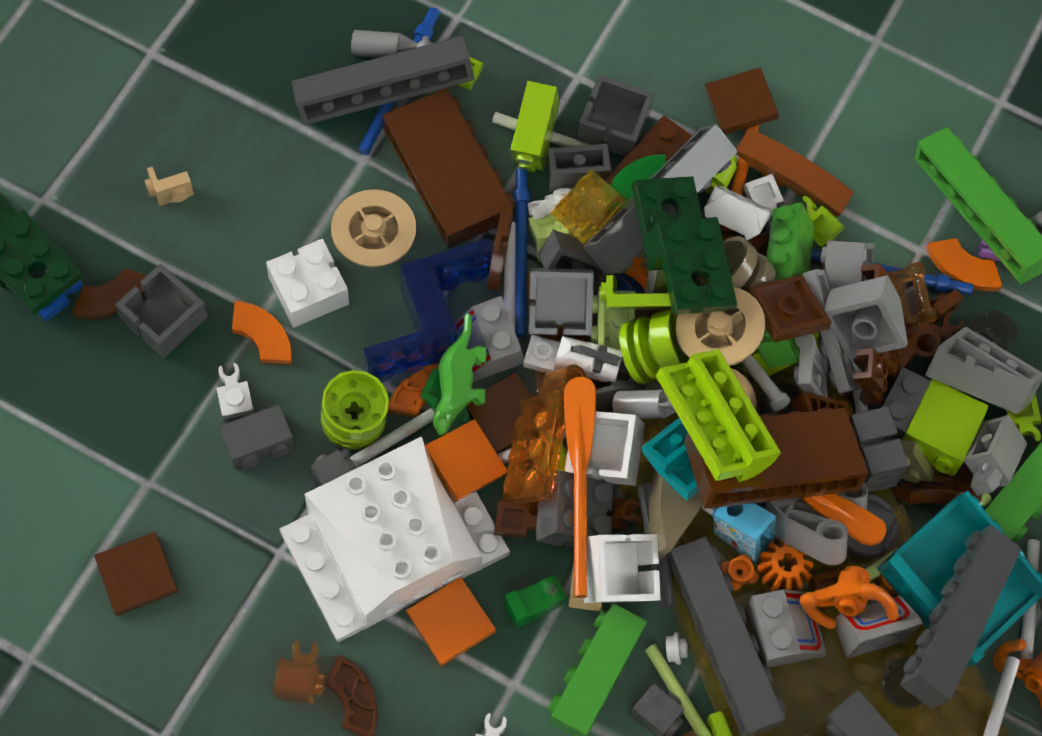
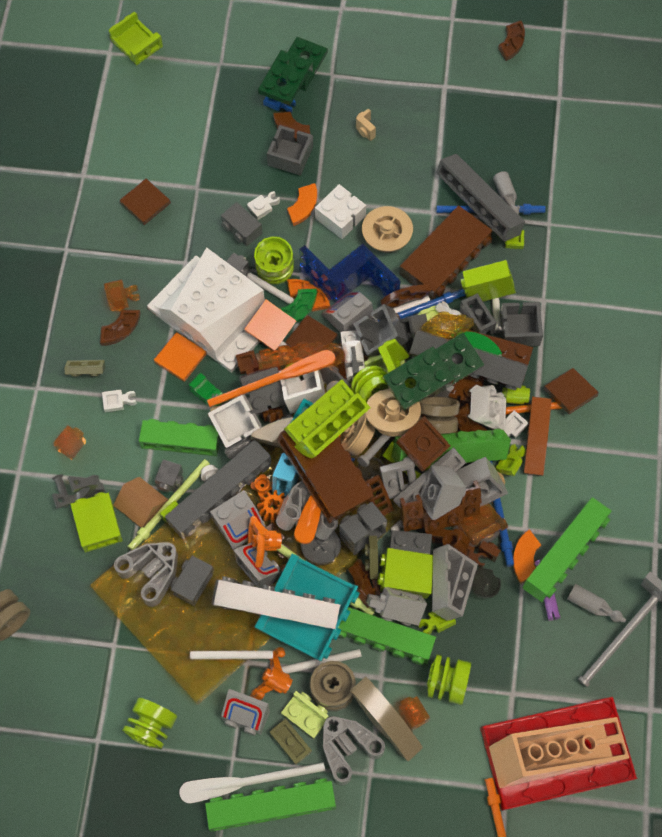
camera: 75 degrees right, 0 degrees up
bright green animal [433,313,486,437] -> none

